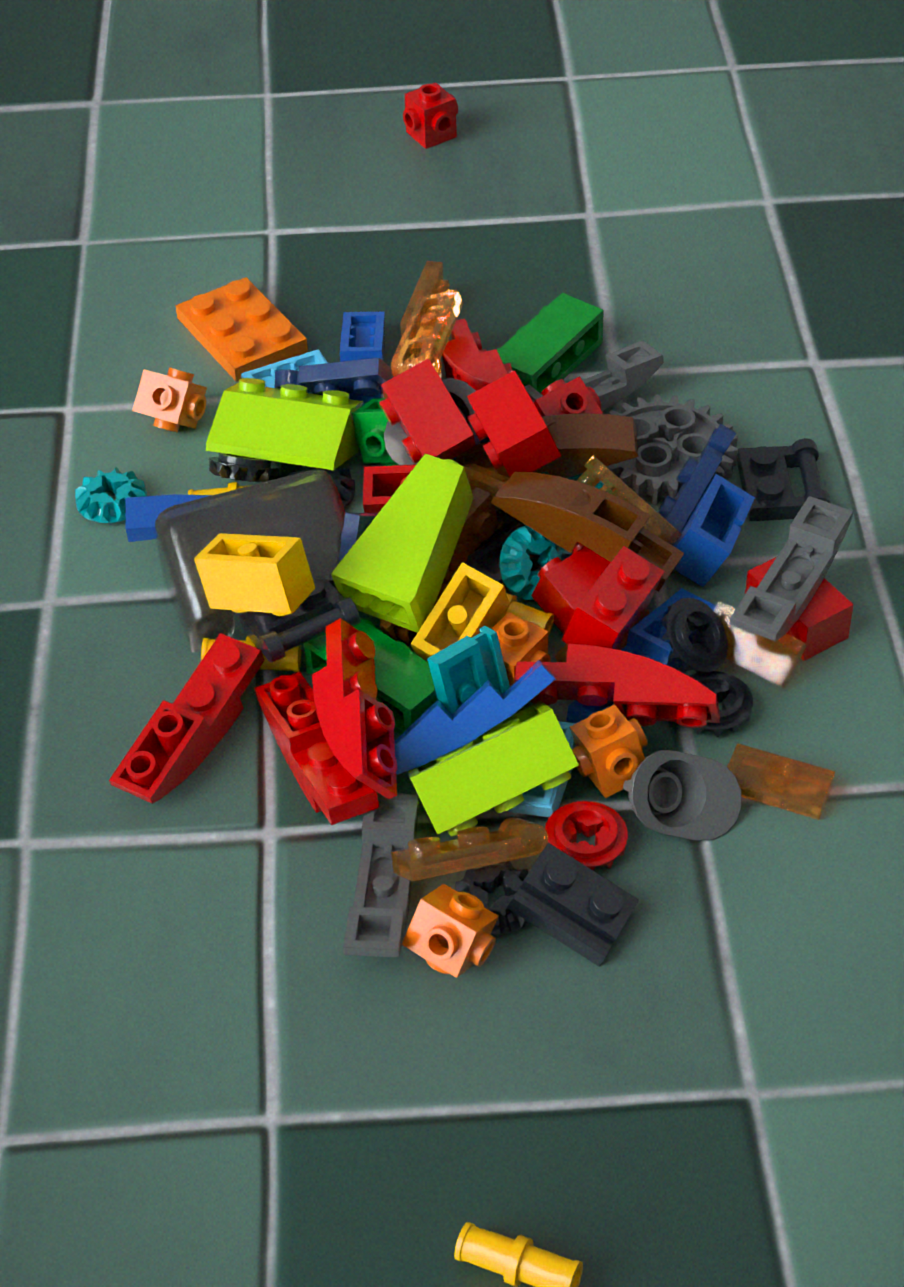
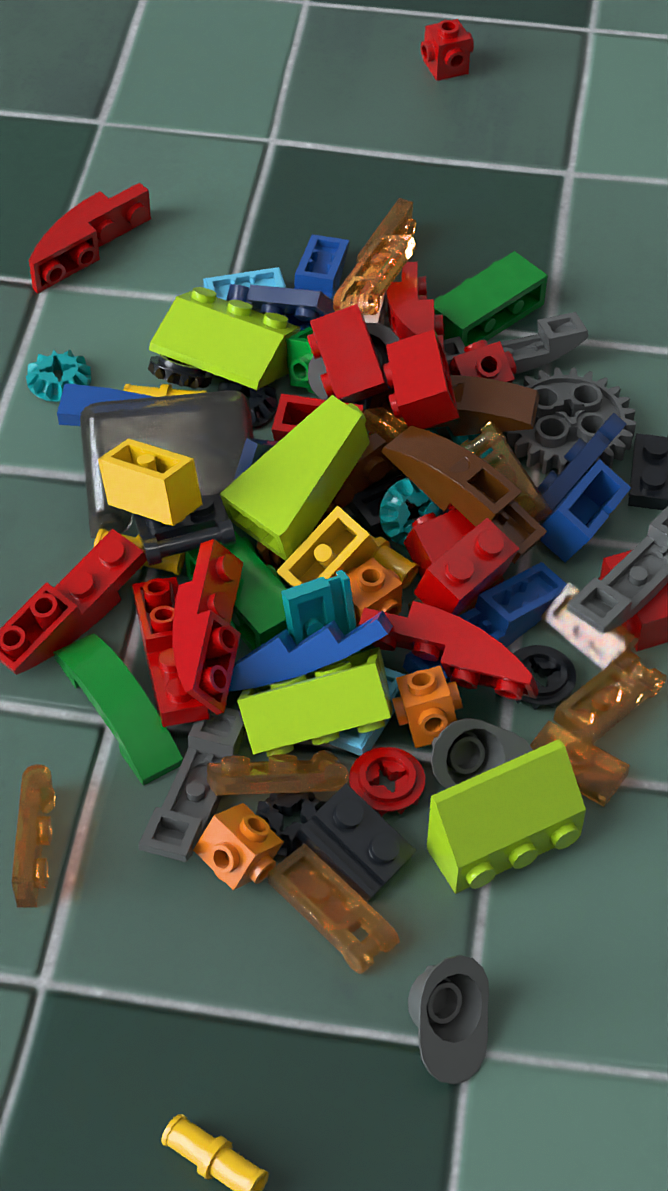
camera: 10 degrees right, 5 degrees up
brick [132,367,207,433] -> none
orange plate [175,277,308,382] -> none
black gear [660,598,728,676] -> none
none -> clear orange plate [12,764,56,908]
none -> red slope [29,182,151,294]
none -> green slope [53,633,183,786]
none -> clear orange plate [268,844,400,974]
none -> dark grey piece [408,955,489,1084]
none -> lime slope [426,739,586,894]
none -> clear orange plate [553,650,667,746]

